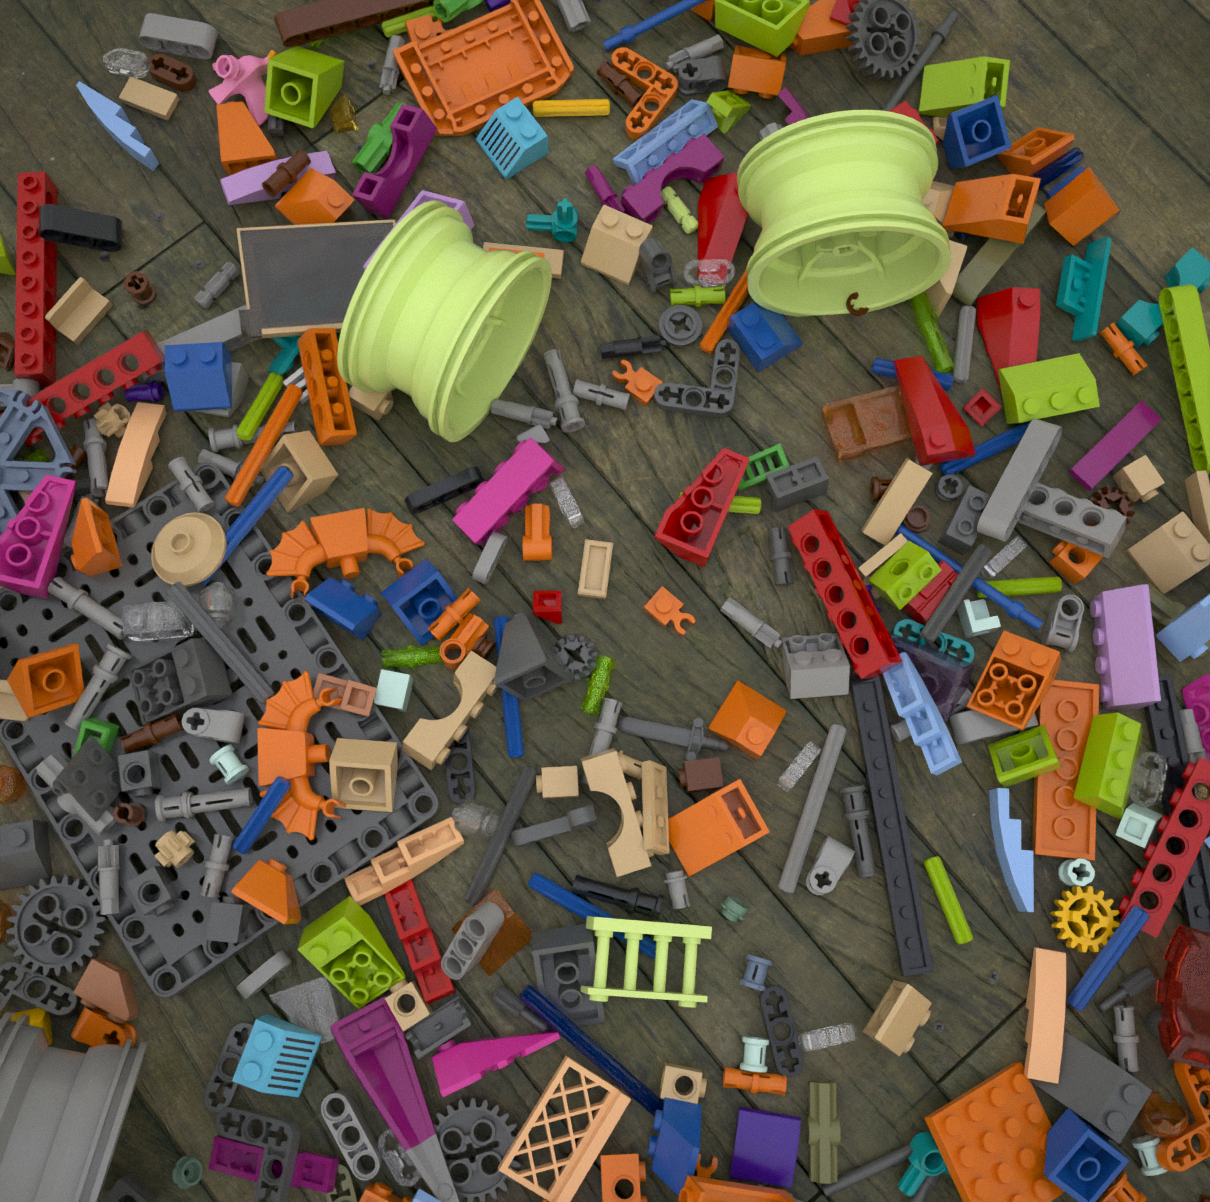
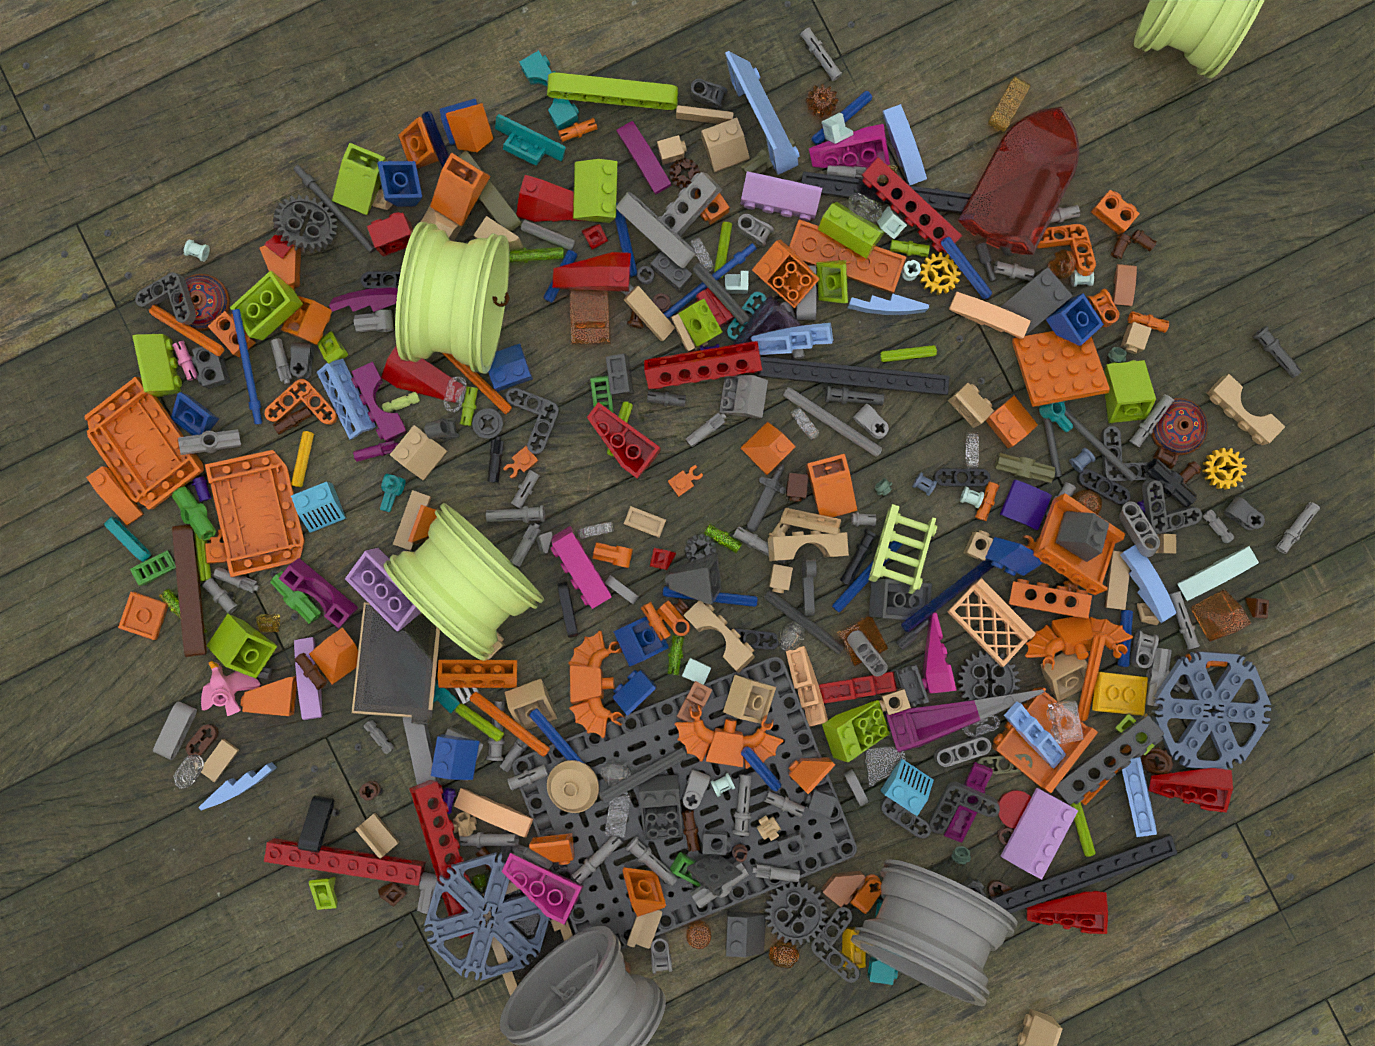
camera: 80 degrees left, 10 degrees up
none -> light grey pin [203,578,238,614]
none -> lime pin [890,239,930,257]
none -> orange slope [985,395,1038,448]

